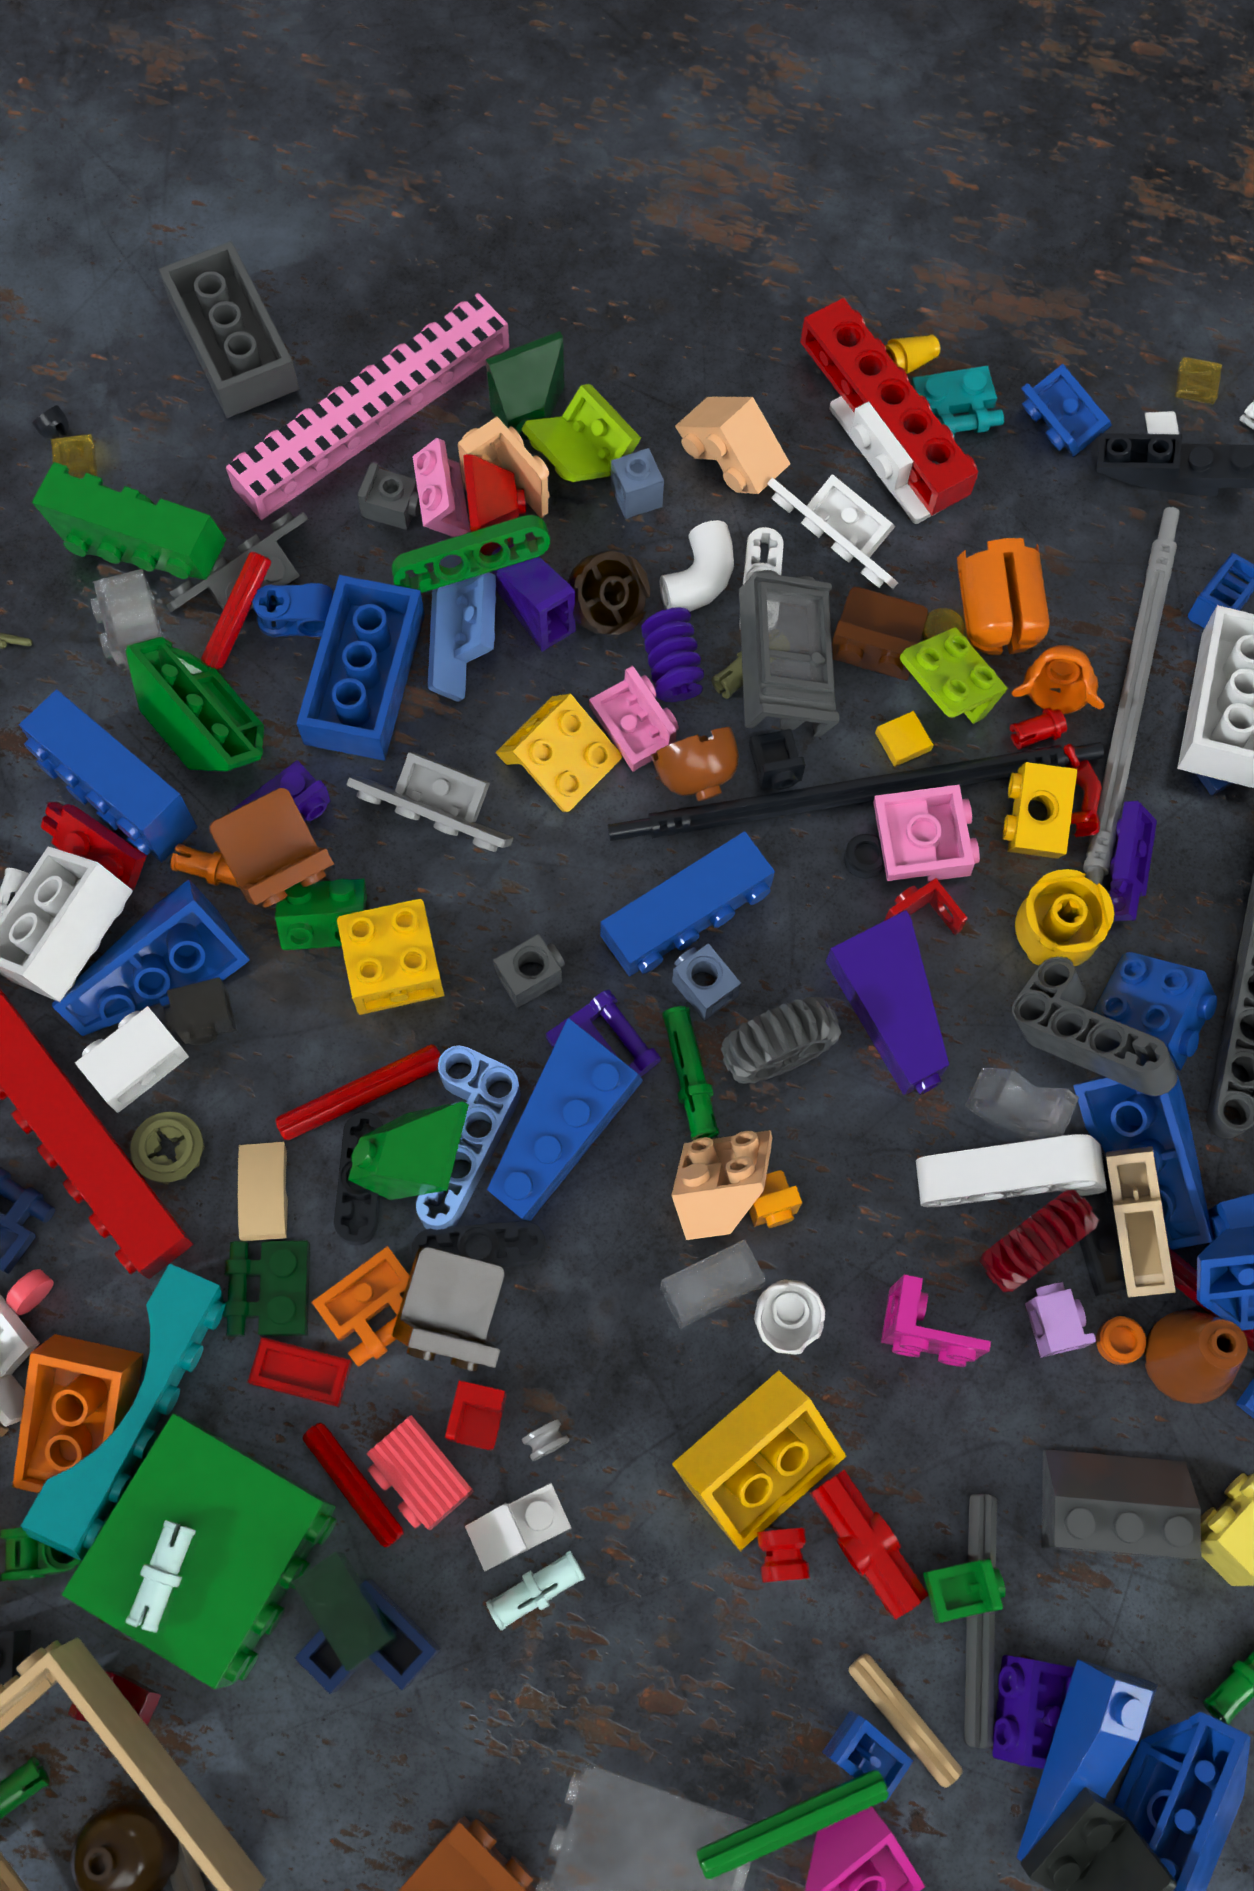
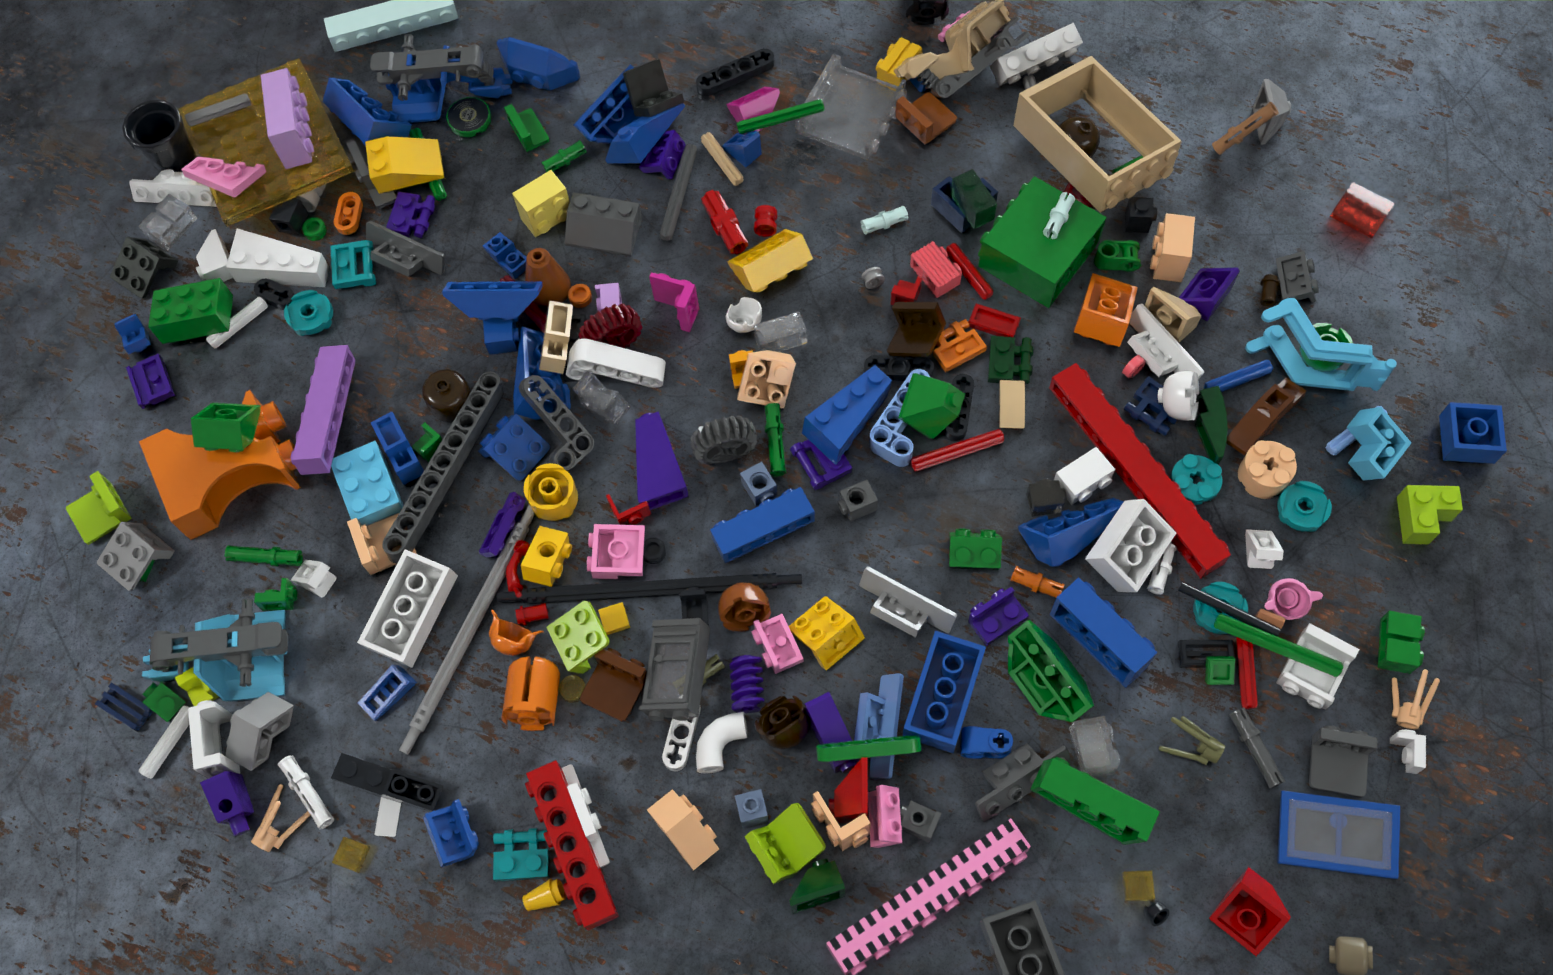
camera: 165 degrees left, 5 degrees down
teal arch [21,1263,226,1561] -> none
red hinge [41,802,147,890] -> none
olive gear [130,1112,205,1185] -> none
red axle [201,552,271,669] -> none
dark orange bracket [209,788,334,908] -> none
yellow bracket [337,899,445,1015] -> none
white slope [465,1483,572,1571] -> none
white bracket [767,474,898,589] -> none
green bracket [923,1558,1006,1623] -> none

